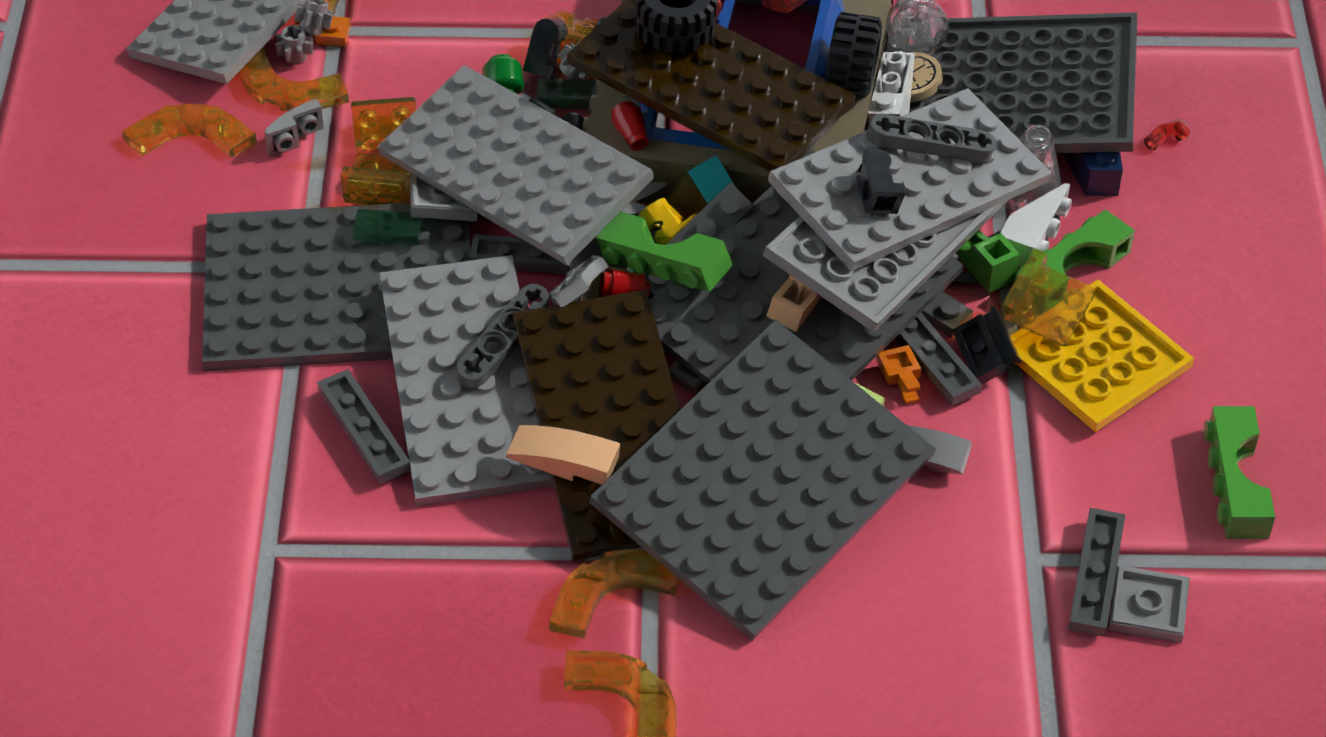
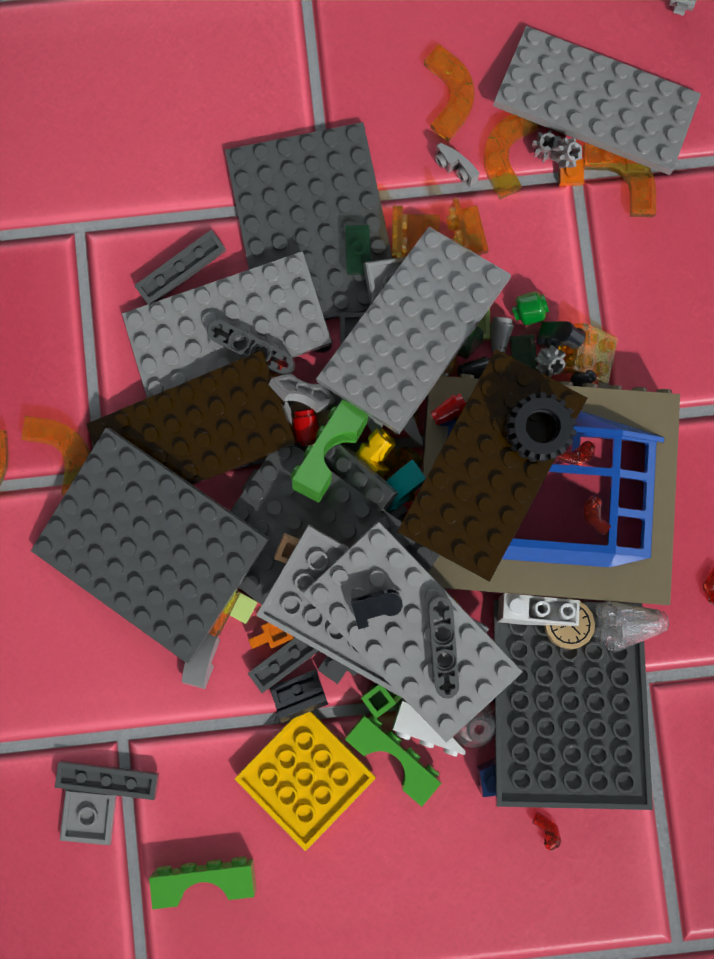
camera: 85 degrees right, 35 degrees up
light nougat slope [506,425,620,485] -> none
black tyre [825,11,882,98] -> none
clear yellow bracket [1003,248,1096,347] -> none

